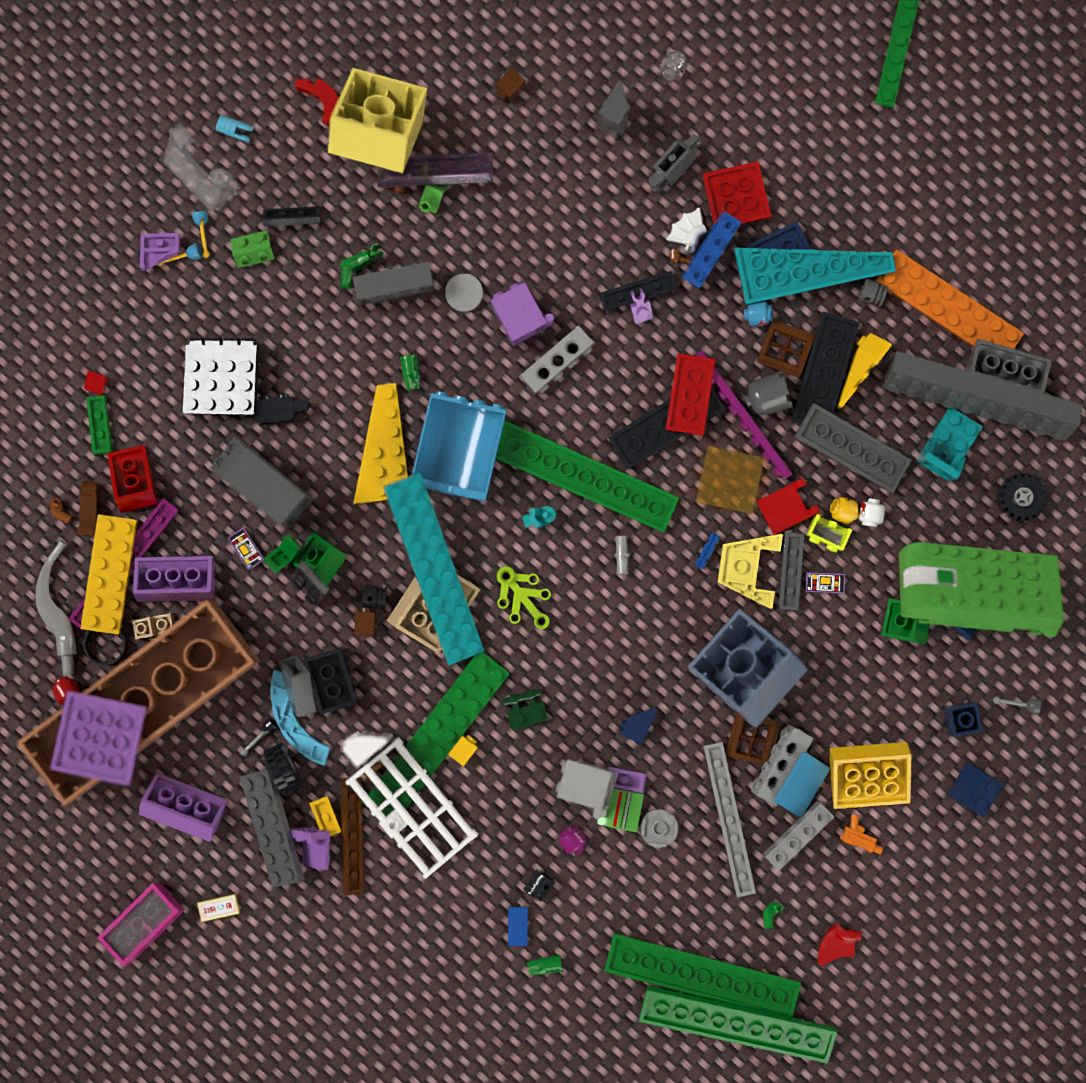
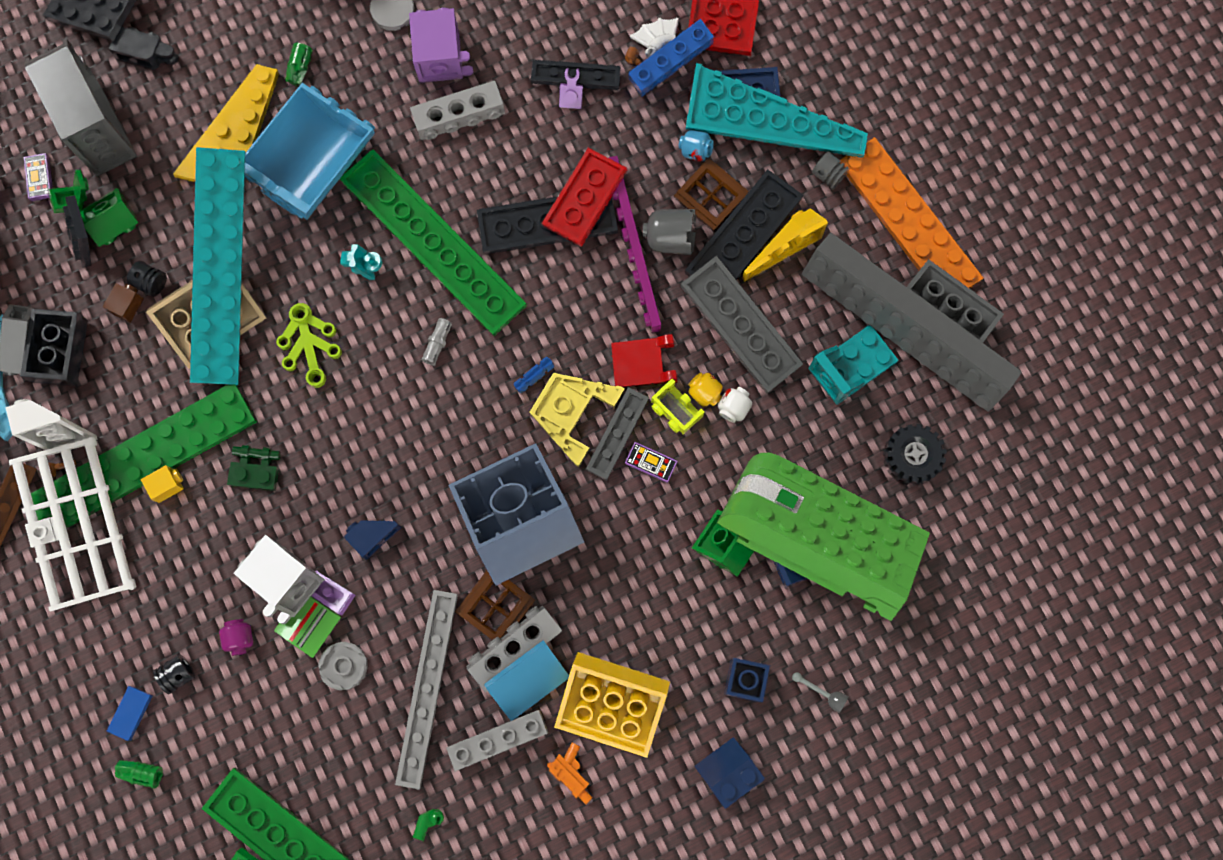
camera: 25 degrees right, 10 degrees down
clear yellow plate [695,446,764,514] -> none

